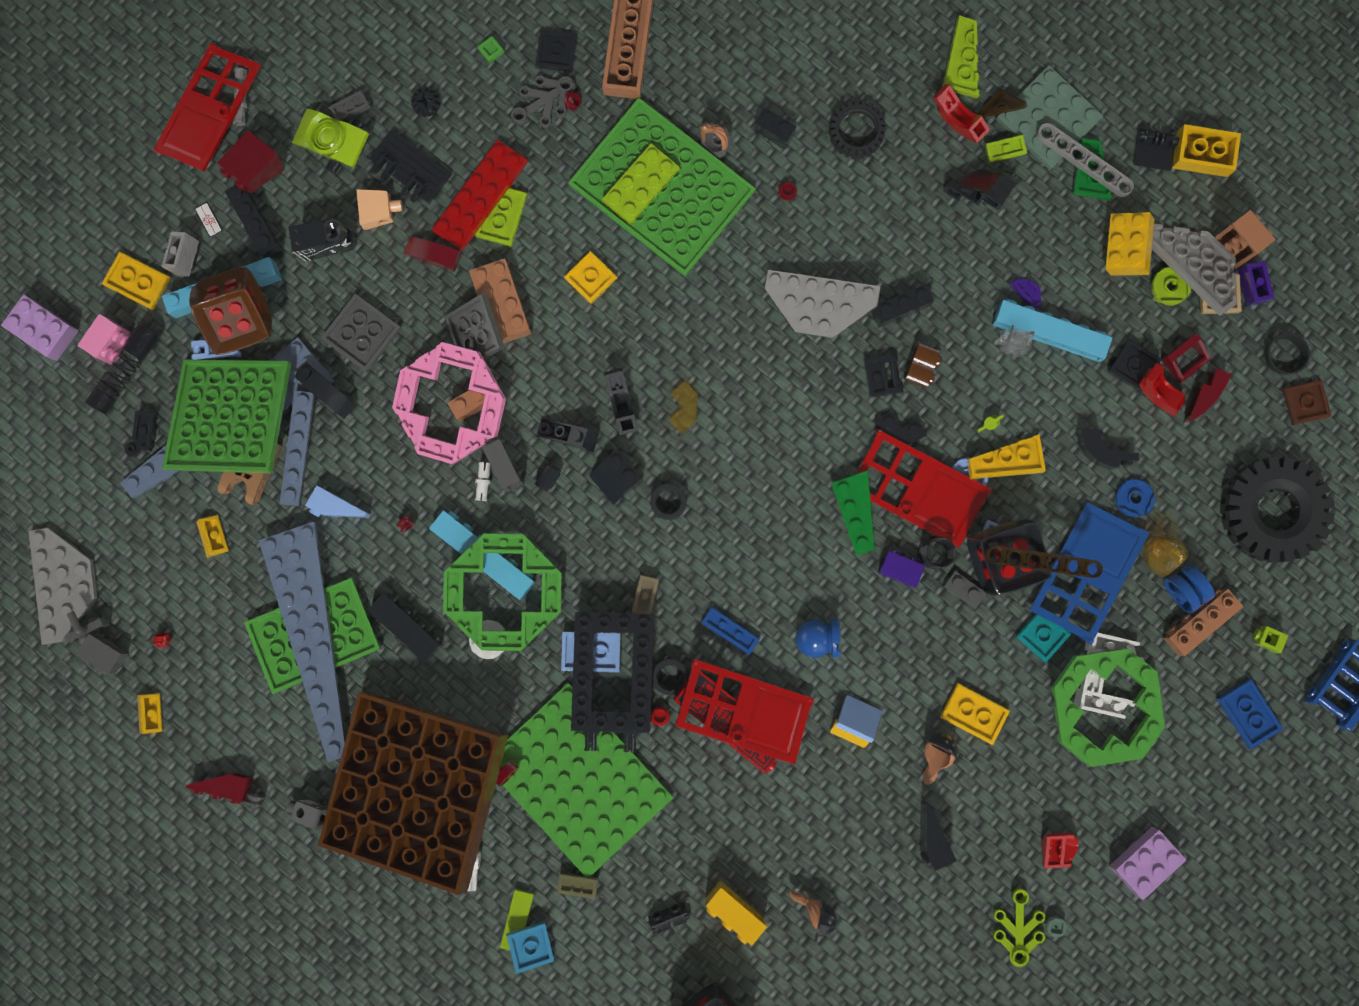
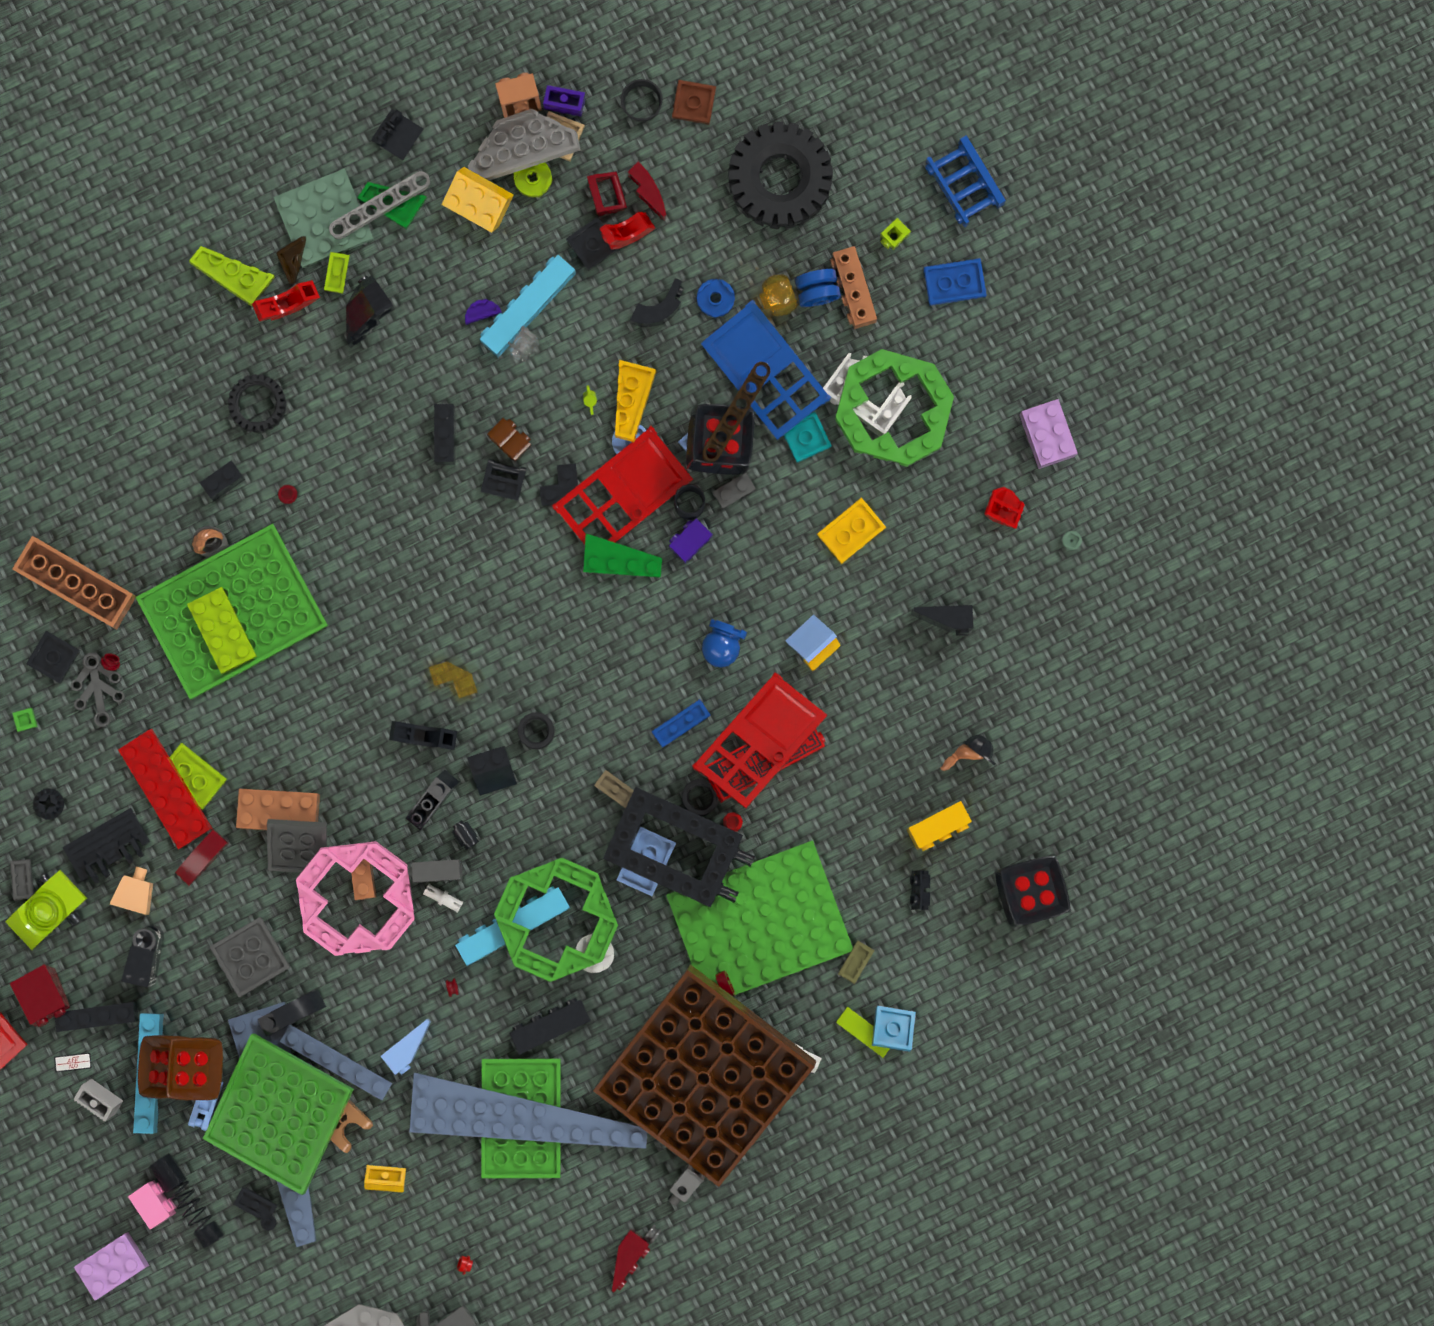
camera: 75 degrees left, 0 degrees up
yellow tile [102,251,171,310] -> none
yellow slope [137,693,162,734] -> none
yellow tile [564,251,617,304] -> none
light grey plate [765,270,881,338] -> none
nougat piece [924,733,958,785] -> none
lime plant [993,888,1045,967] -> none
yellow brick [1172,124,1241,177] -> none

